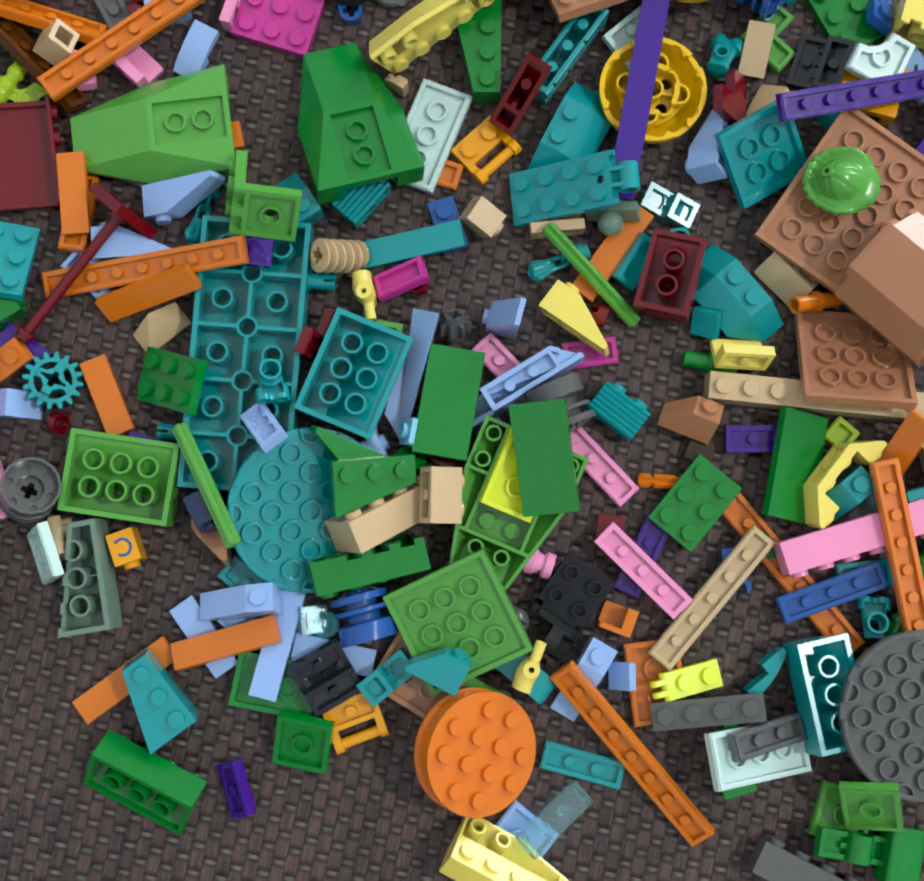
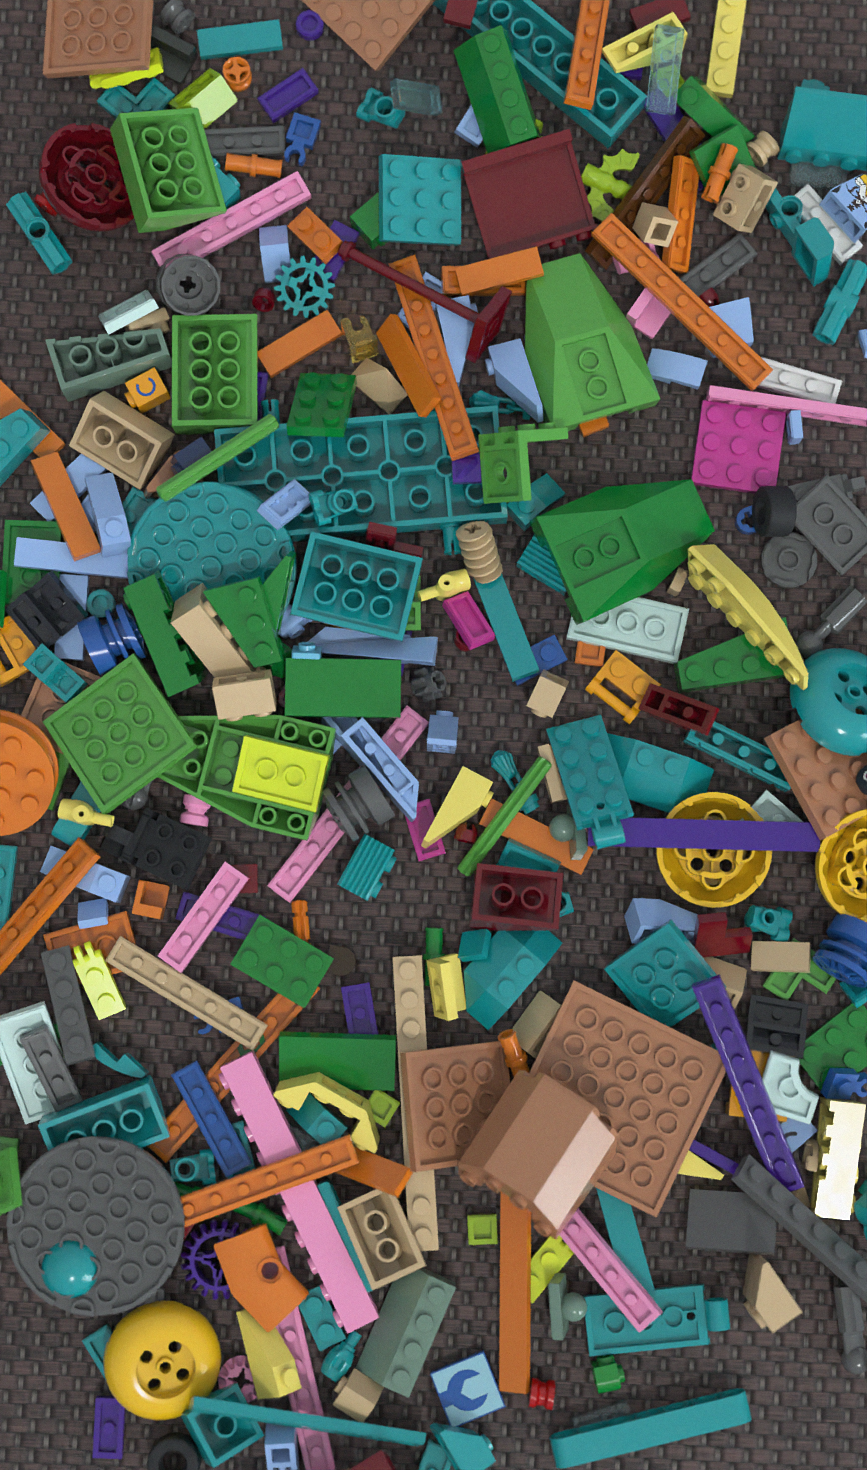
camera: 80 degrees right, 0 degrees up
clear light blue tile [298,605,329,635] -> none
teal slope [404,647,473,696] -> none
green tile [508,398,580,517] -> none
slope [638,181,700,229] -> none
nougat slope [657,395,724,445] -> none
bright green piece [801,146,881,215] -> none
none -> tan slope [69,391,175,489]
none -> clear yellow hinge [340,316,379,364]

